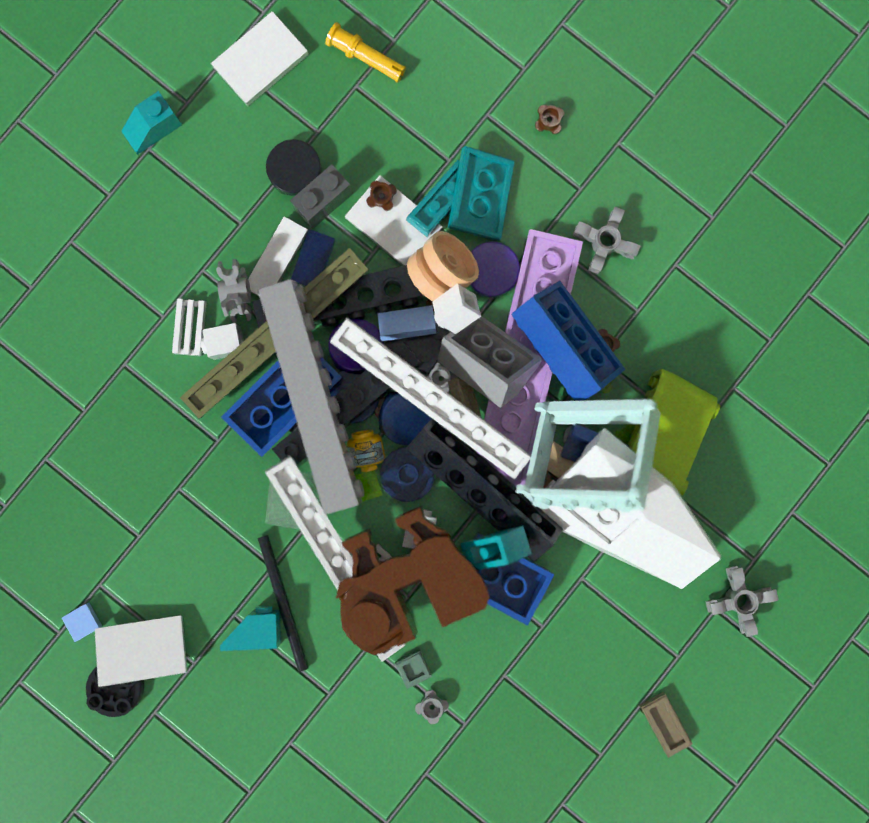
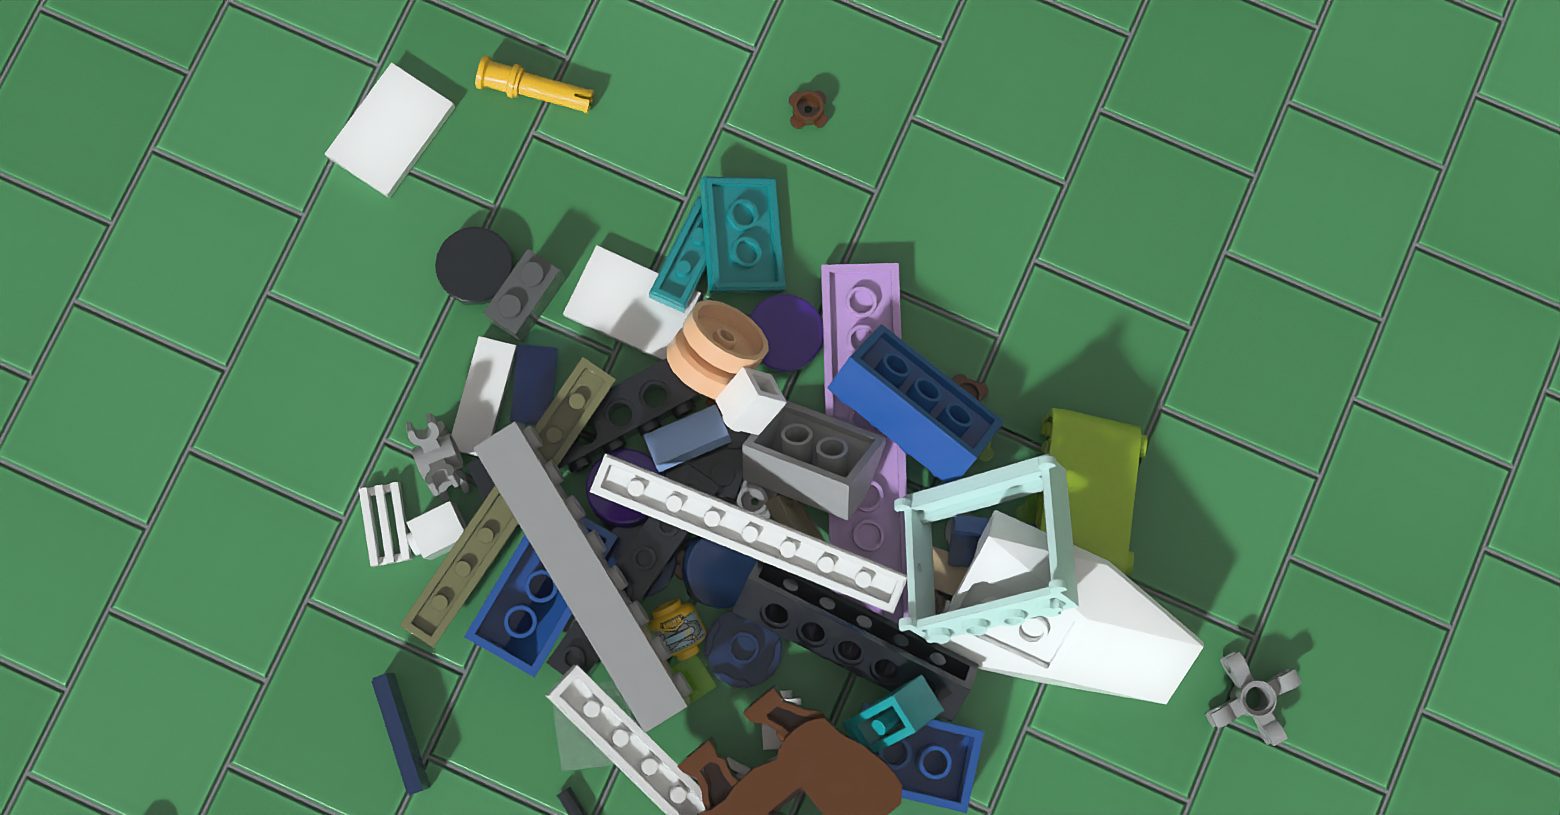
camera: 15 degrees left, 5 degrees down
teal slope [121,91,182,154] -> none
reddish brown plate [366,181,397,211] -> none
light grey pin [572,207,640,275] -> none
none -> dark blue tile [371,673,431,795]

